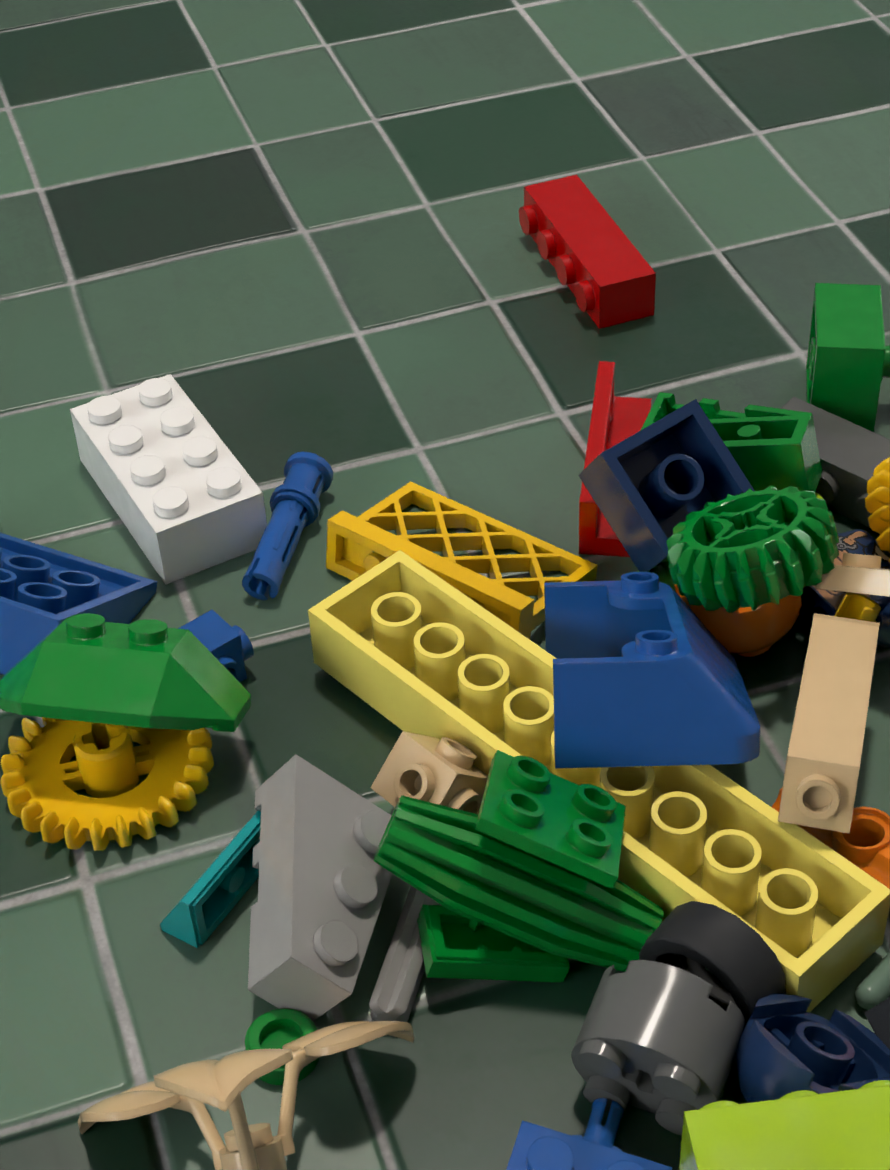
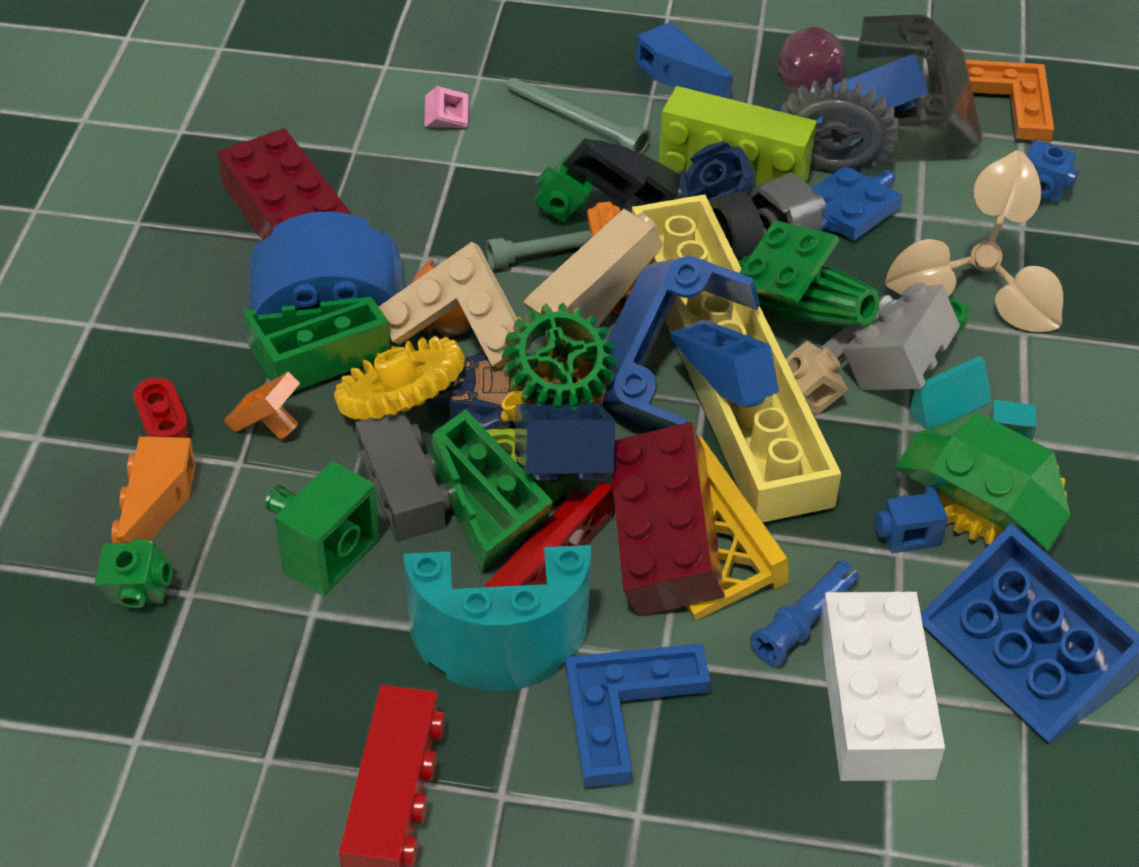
camera: 155 degrees left, 5 degrees up
none -> teal cylinder [403,545,591,691]
none -> blue plate [565,643,711,787]
none -> dark red brick [611,422,725,617]
none -> blue slope [670,319,779,408]
none -> teal slope [989,400,1036,440]

